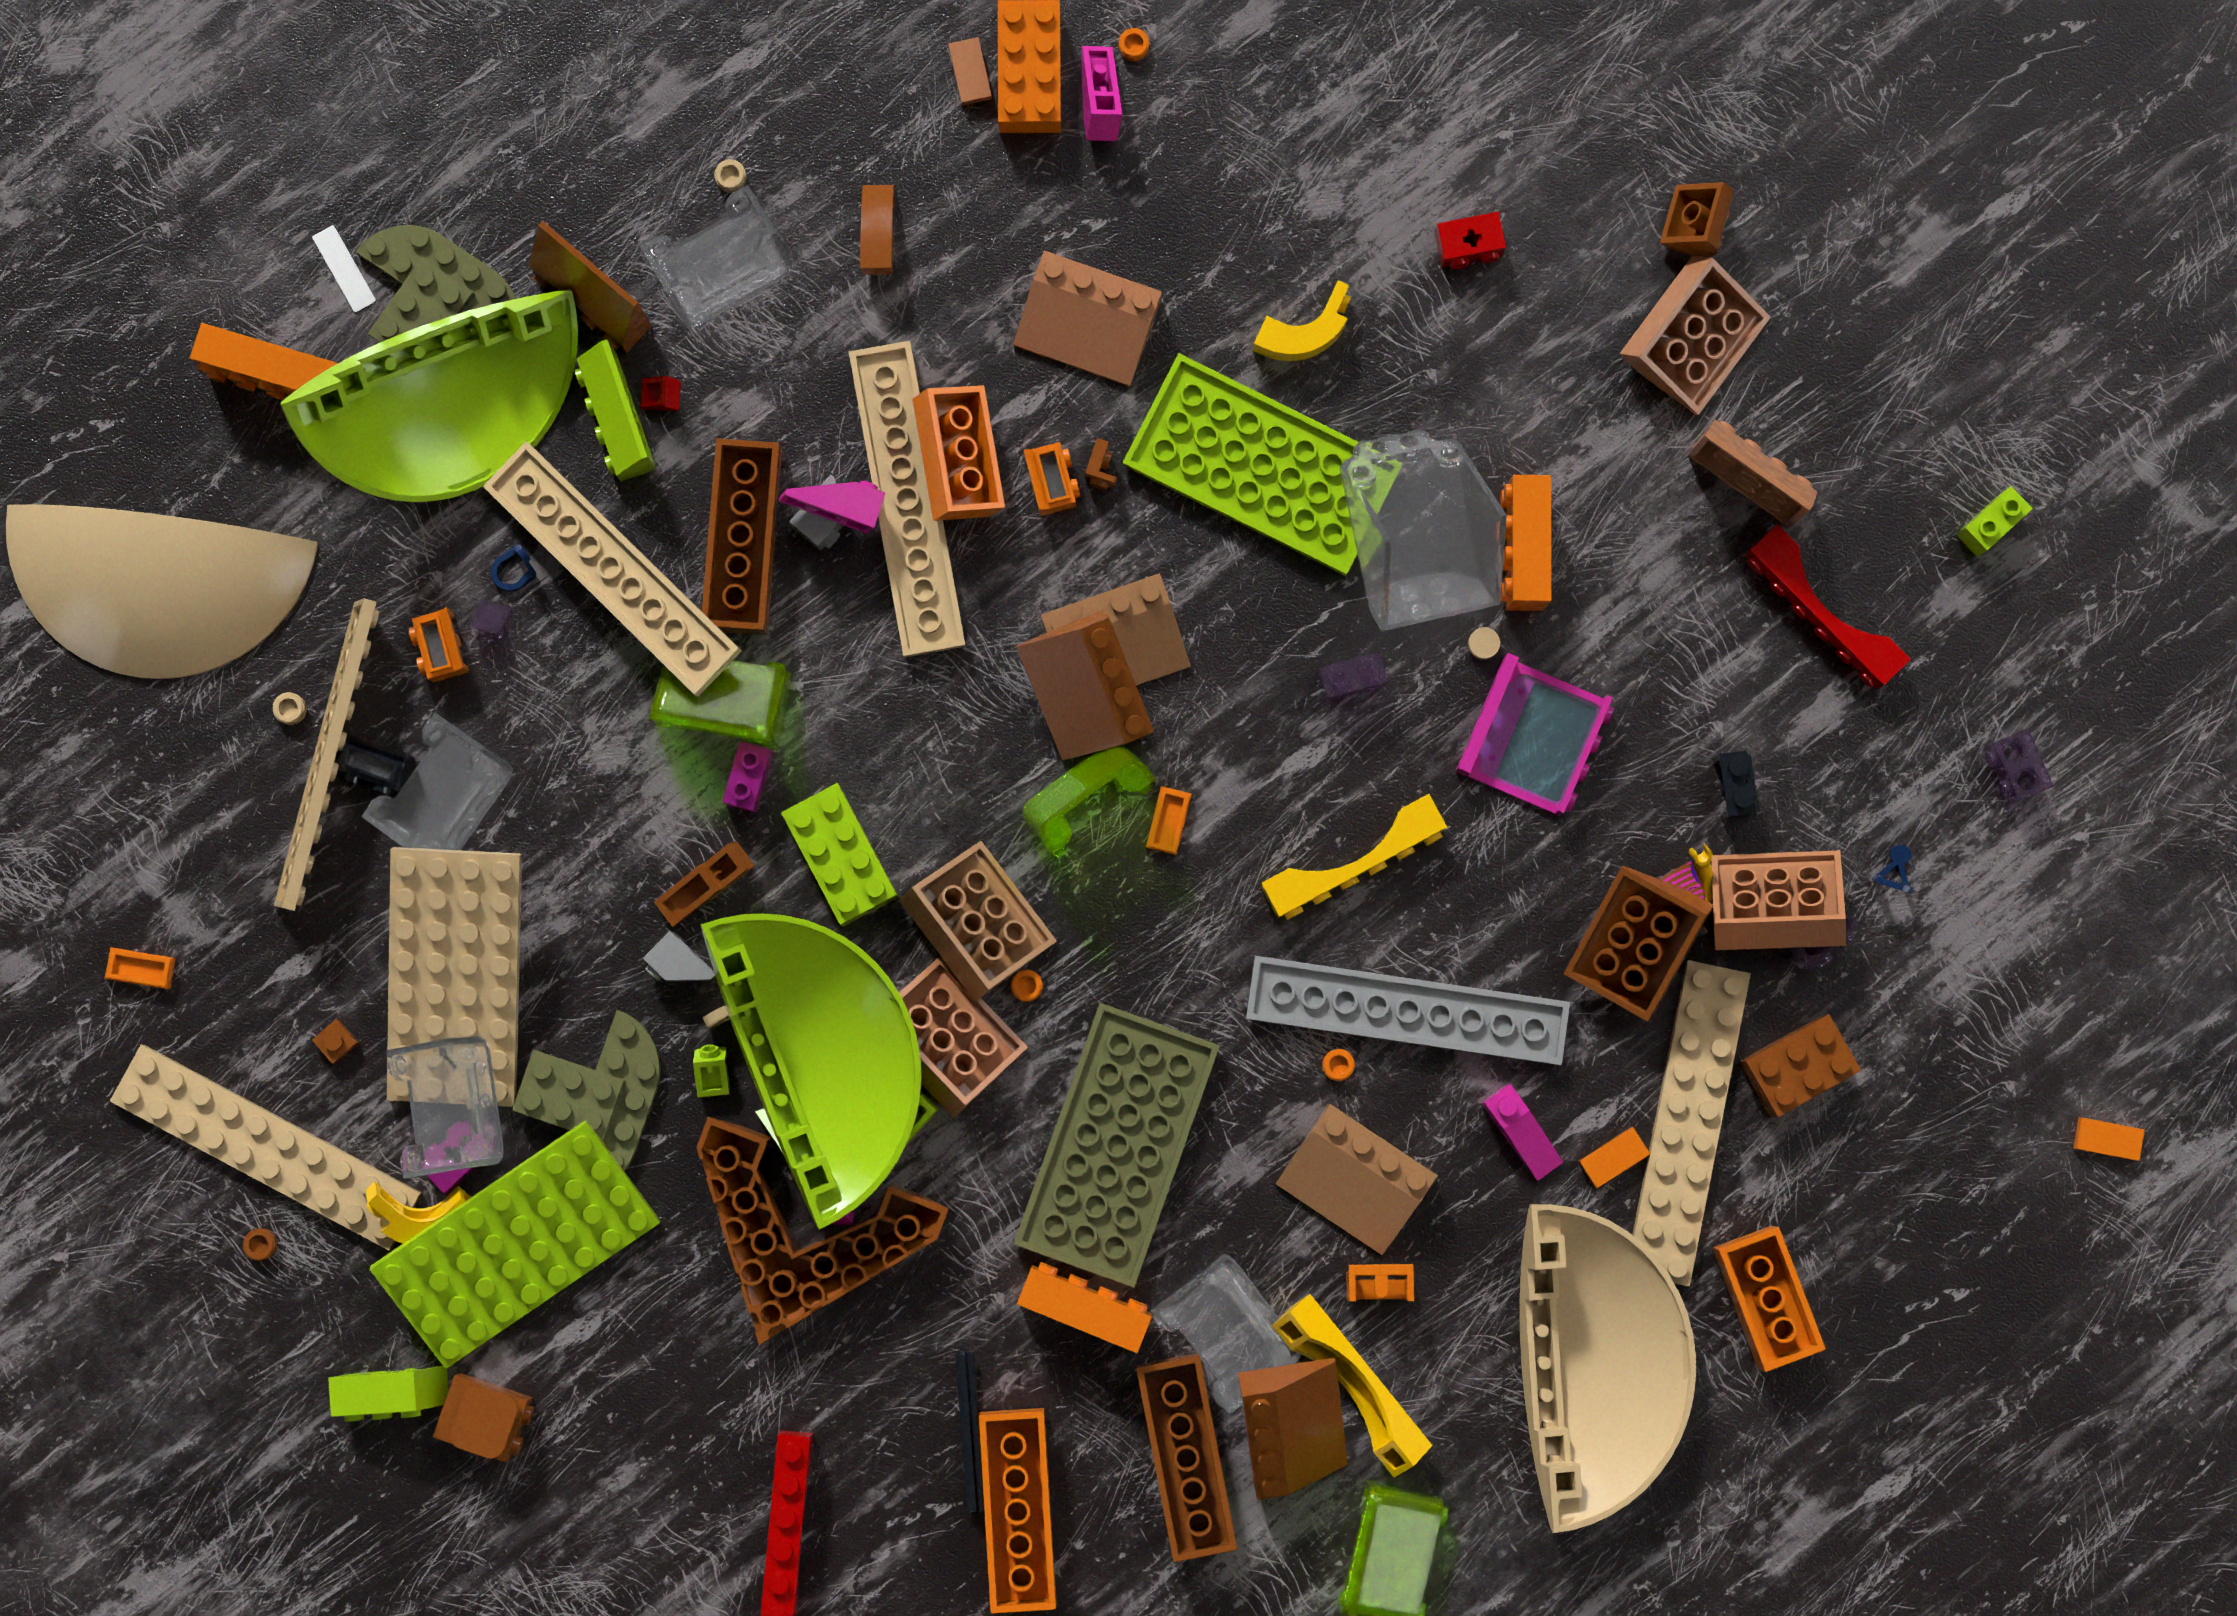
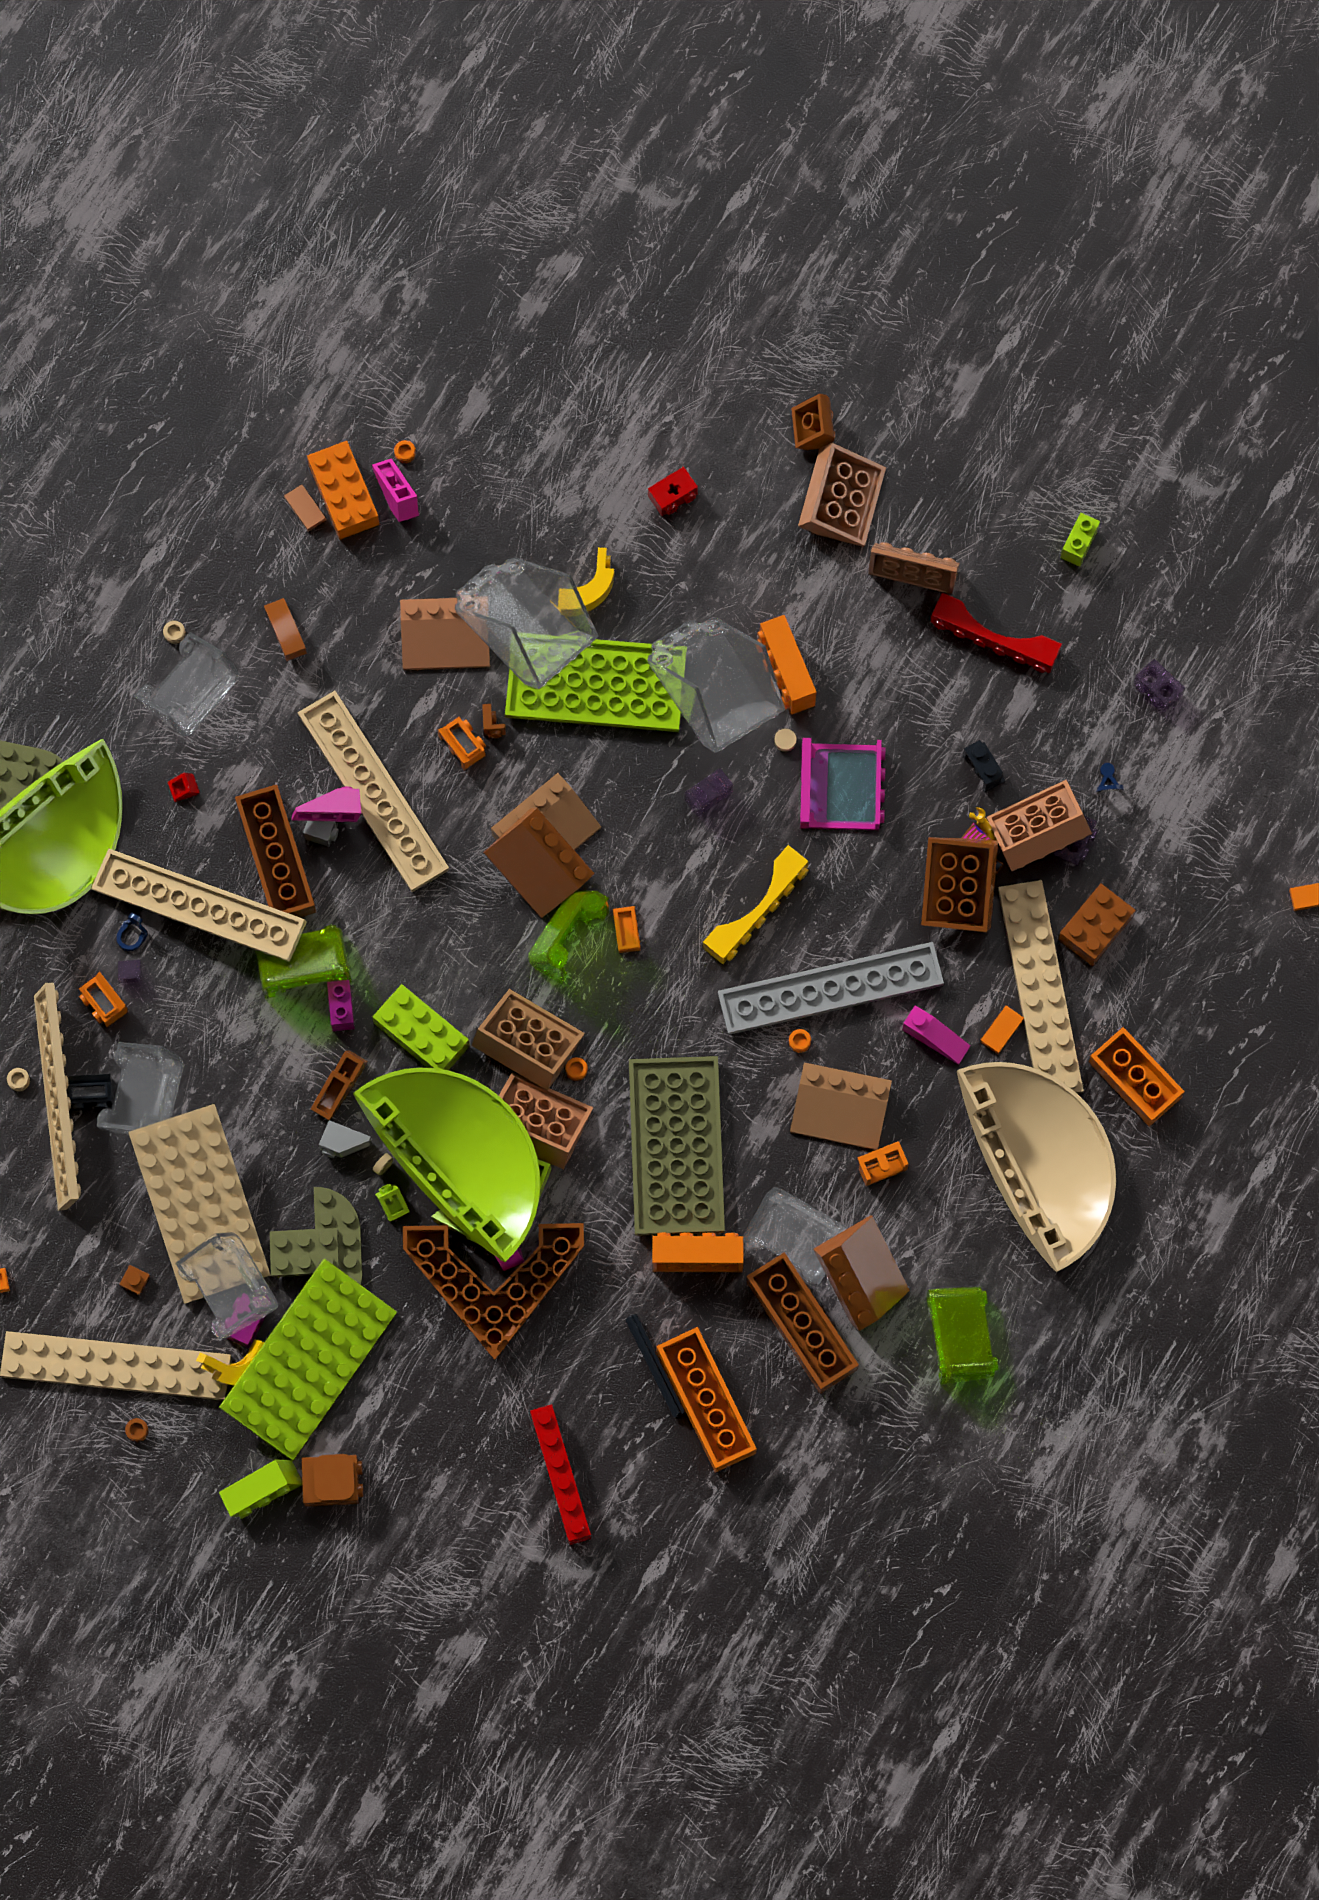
camera: 20 degrees left, 10 degrees down
dark orange slope [529,221,652,353] -> none
lime slope [575,339,656,482] -> none
orange brick [913,385,1005,521] -> none
yellow arch [1271,1294,1432,1478] -> none
none -> clear windscreen [455,557,599,689]

